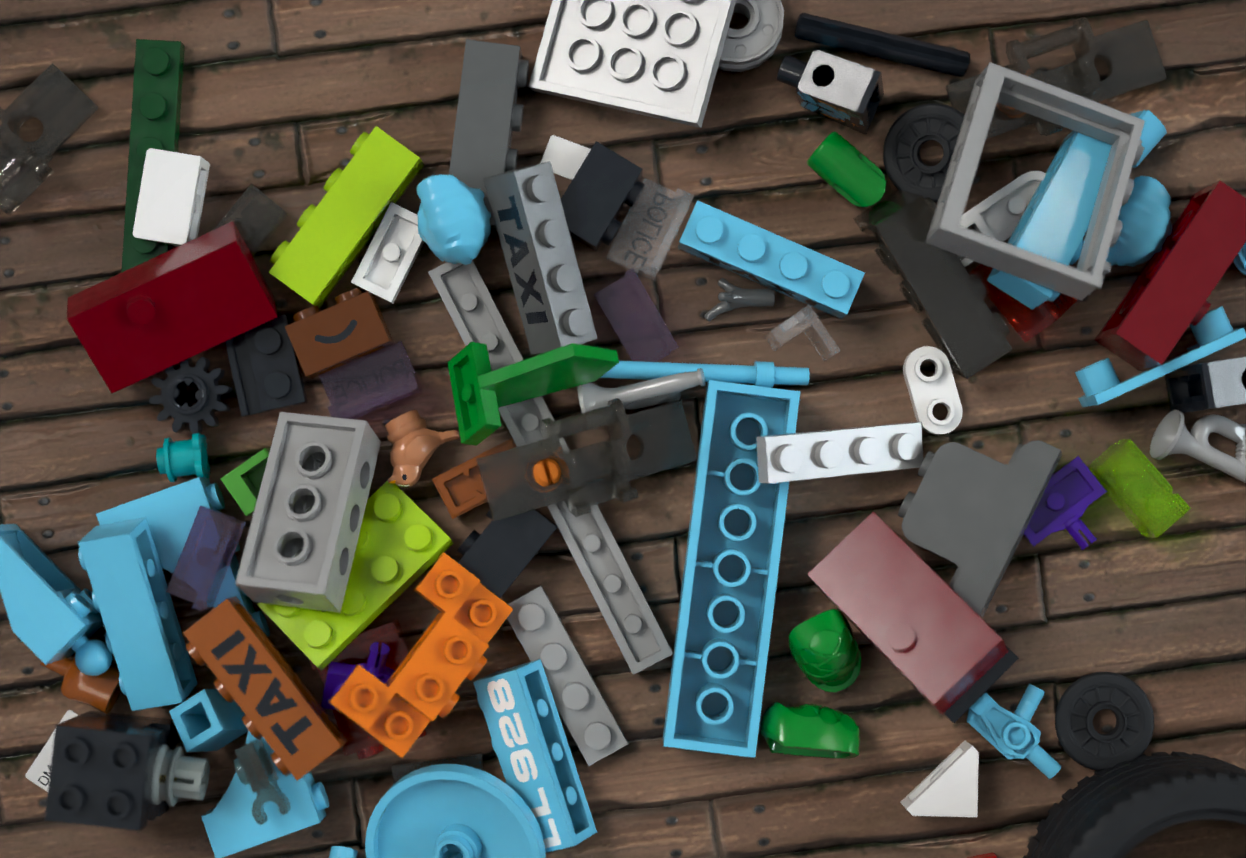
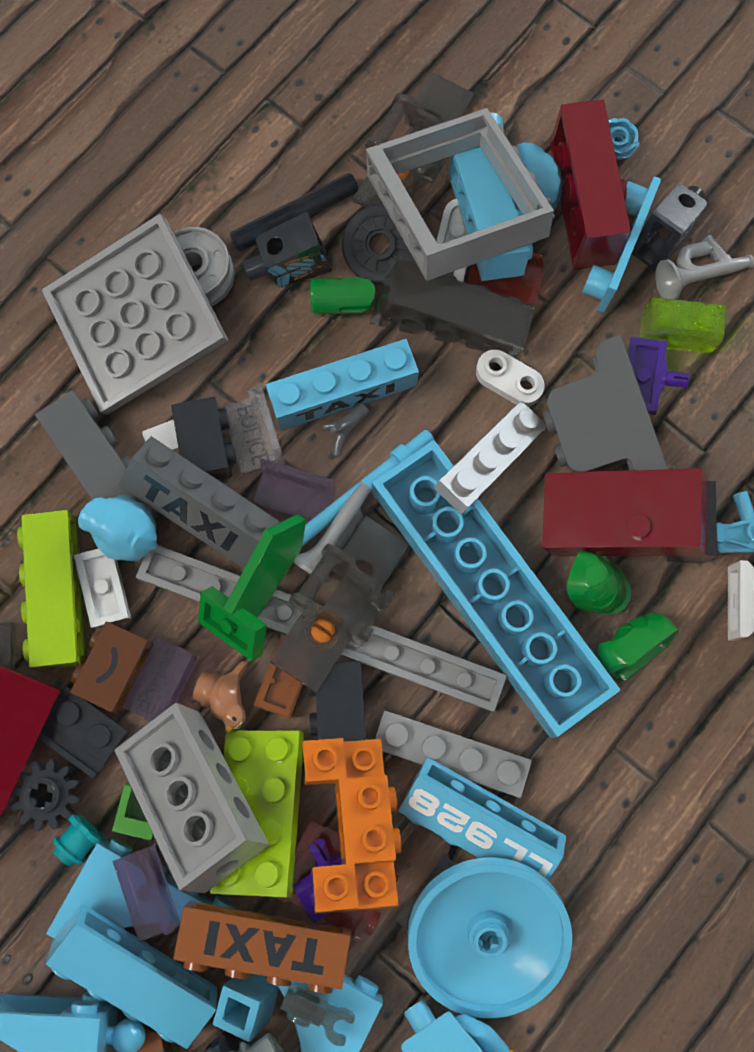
camera: 45 degrees left, 10 degrees down
clear panel [765,305,841,361] -> none

